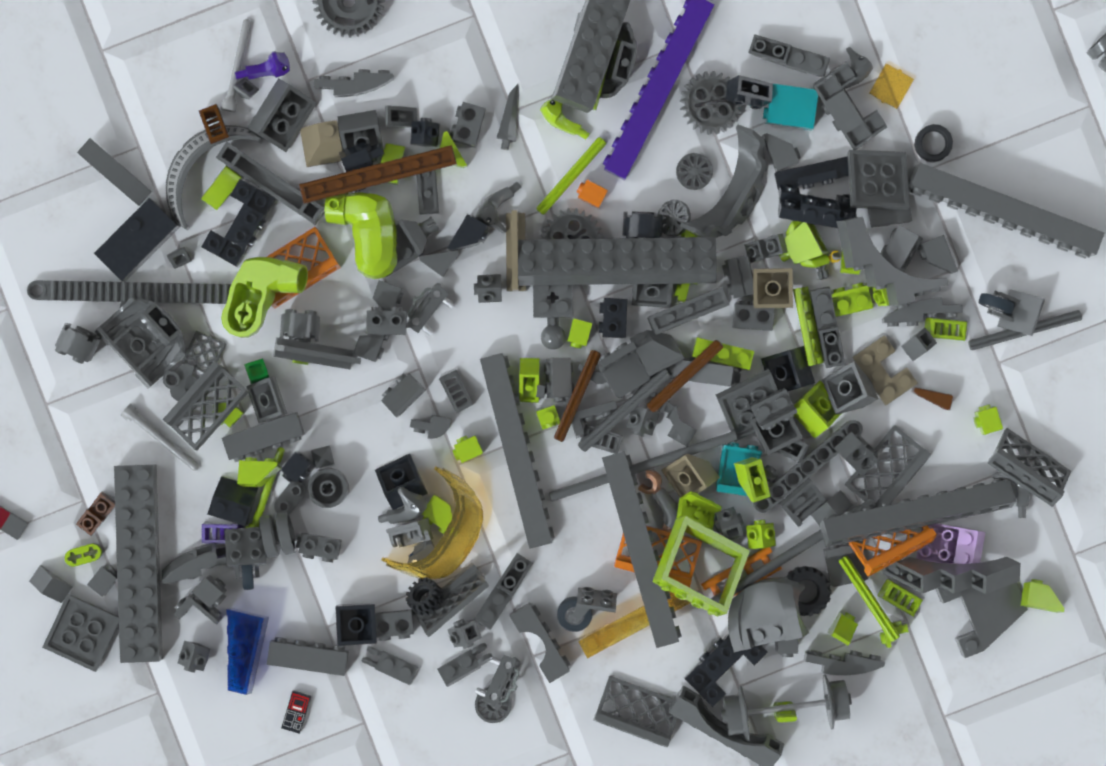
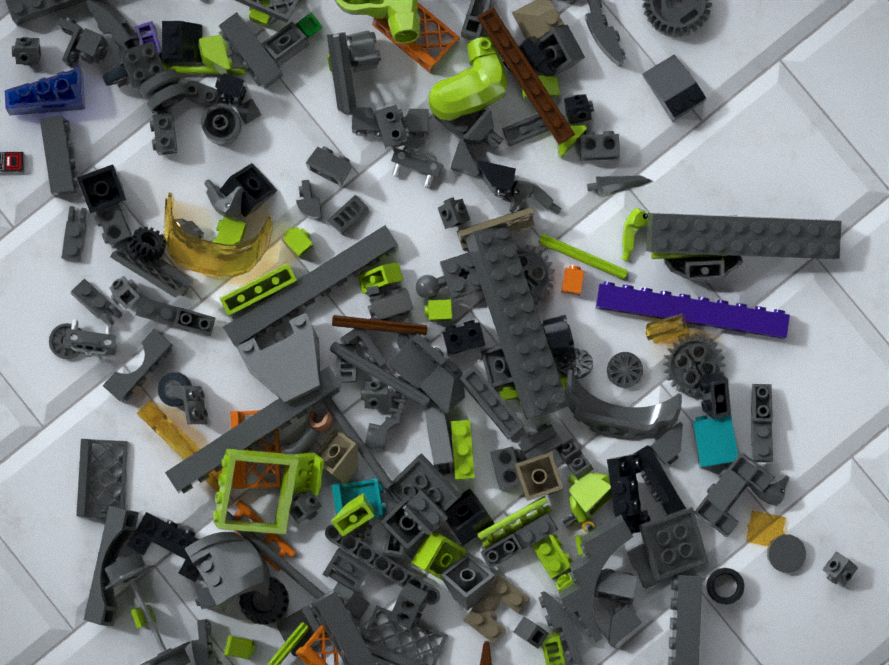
camera: 70 degrees right, 5 degrees down
dark grey slope [385,105,417,128] -> none
dark grey hinge [386,518,434,548] -> none
lime brick [536,405,560,430] -> none
reddish brown axle [647,340,723,412] -> none
lime brick [746,519,776,549] -> none
none -> lime brick [219,263,297,316]
none -> wedge [237,313,321,404]
none -> black slope [642,54,707,122]
none -> clear yellow panel [646,313,690,344]
none -> dark grey tile [767,534,806,573]
none -> dark grey brick [823,551,858,587]

